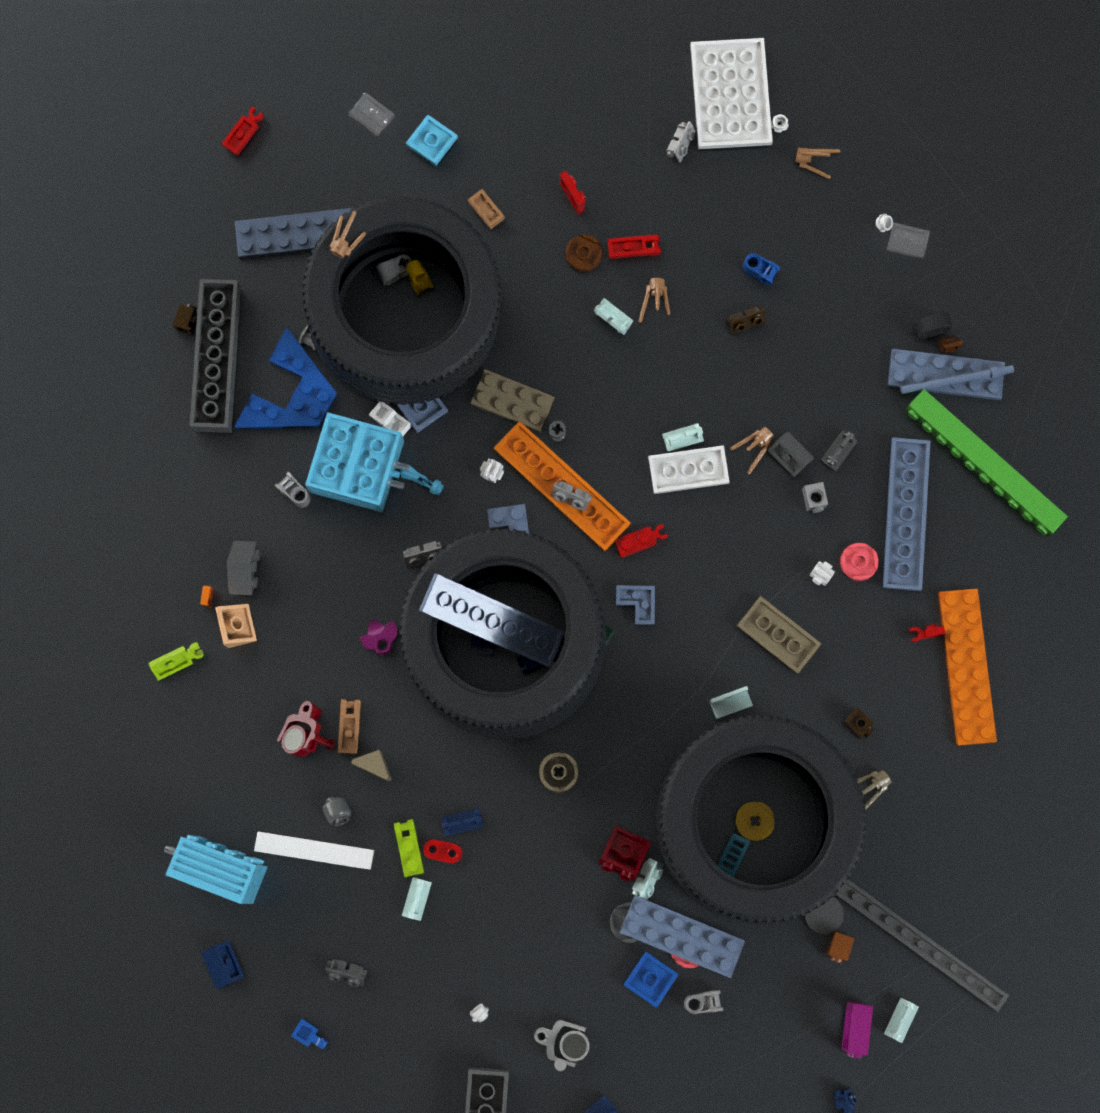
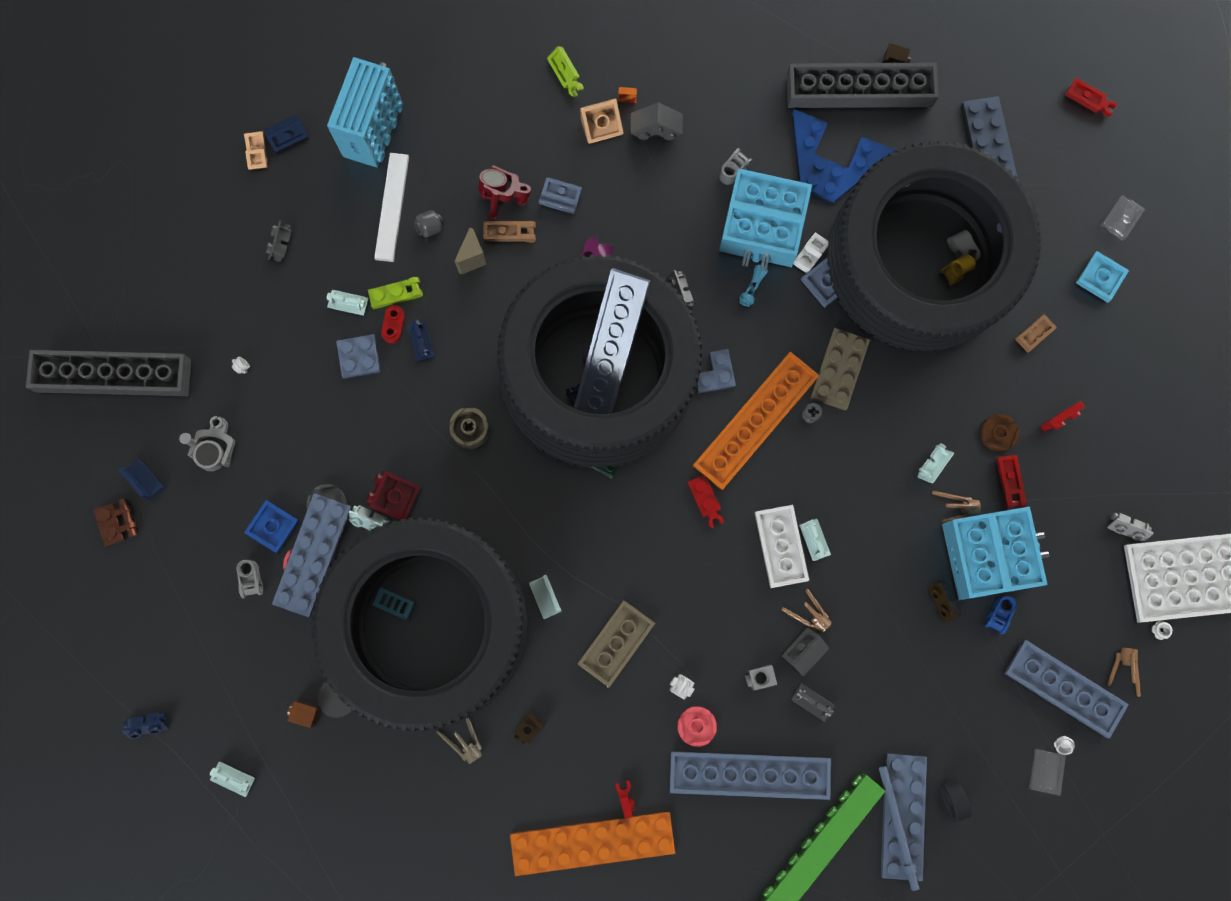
camera: 85 degrees right, 0 degrees up
blue plate [291,1018,328,1049] -> none
medium nougat plant [330,211,366,258] -> none
white gear [480,458,504,483] -> none
light grey hinge [551,481,592,512] -> none
sand blue plate [616,585,655,625] -> none
yellow plate [735,802,775,841] -> none
dark grey plate [835,879,1009,1012] -> none
magenta window [842,1001,873,1059] -> none
reddish brown slope [938,336,963,353] -> none
none -> light nougat slope [244,131,268,170]
none -> sand blue plate [336,334,381,379]
none -> sand blue plate [539,177,582,214]
none -> medium azure piece [942,507,1049,600]
none -> sand blue plate [1004,640,1129,739]

